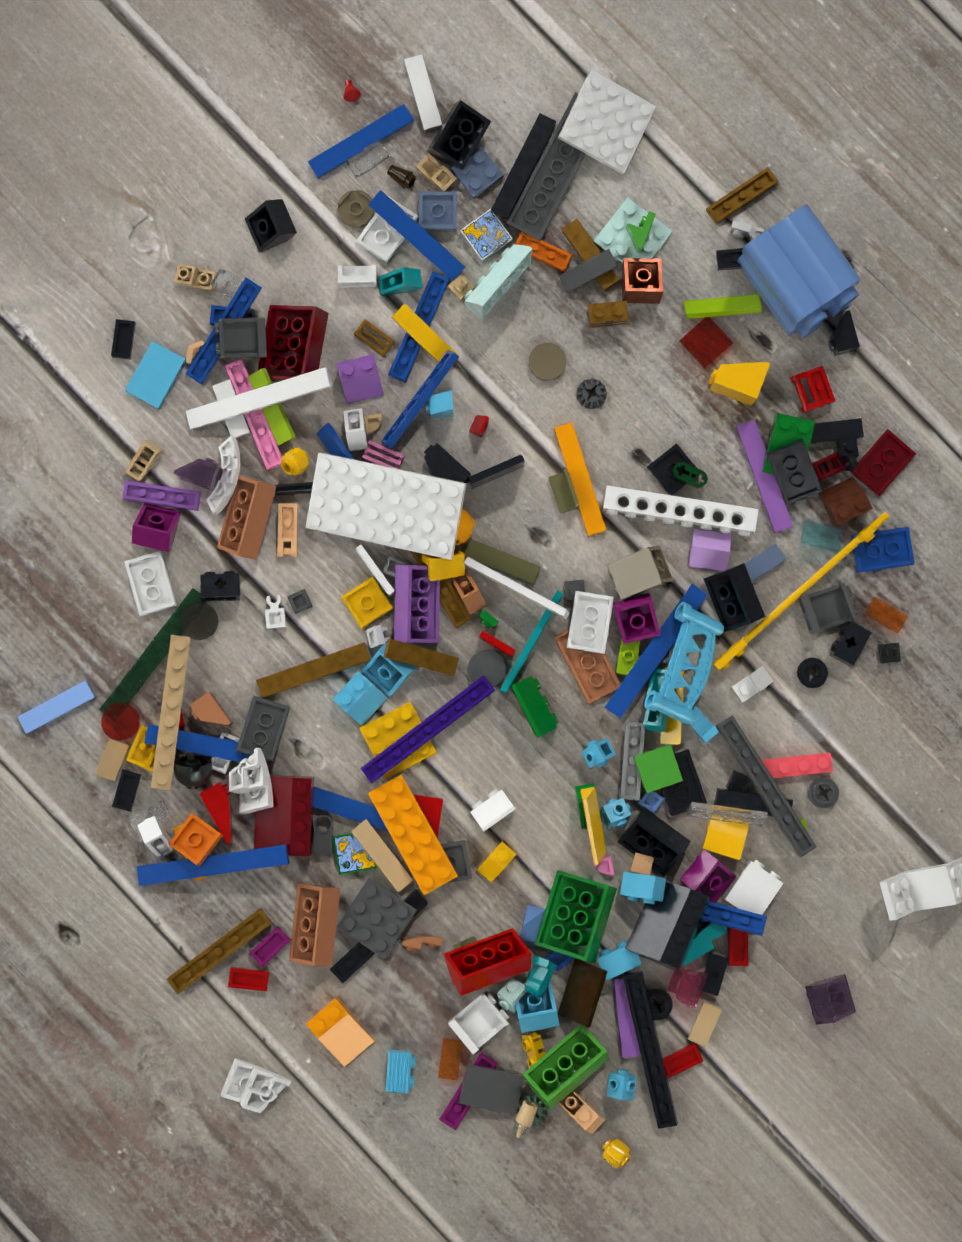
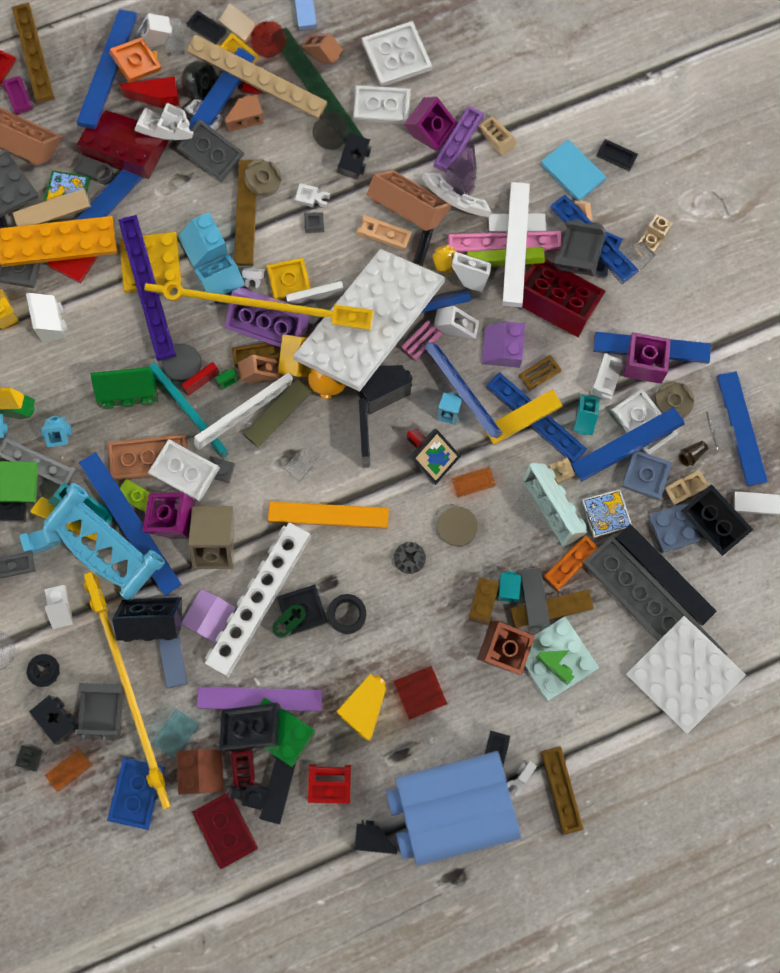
camera: 110 degrees right, 10 degrees down
black slope [245,199,297,252] -> none
tan tile [364,413,383,435] -> none
pearl gold tile [383,638,459,676] -> none
olive panel [549,469,579,514] -> none
lime tile [683,294,762,319] -> none
none -> yellow bar [145,281,374,331]
none -> dark tan tile [244,159,281,196]
none -> nougat slope [300,33,343,64]
none -> black tyre [328,594,367,634]
none -> white plate [362,21,432,87]
none -> tile [408,429,461,485]
none -> white slope [452,252,491,292]
none -> clear orange tile [452,466,496,498]
none -> teal brick [497,571,521,603]
none -> blue tile [593,332,711,364]
none -> magenta slope [623,332,671,384]

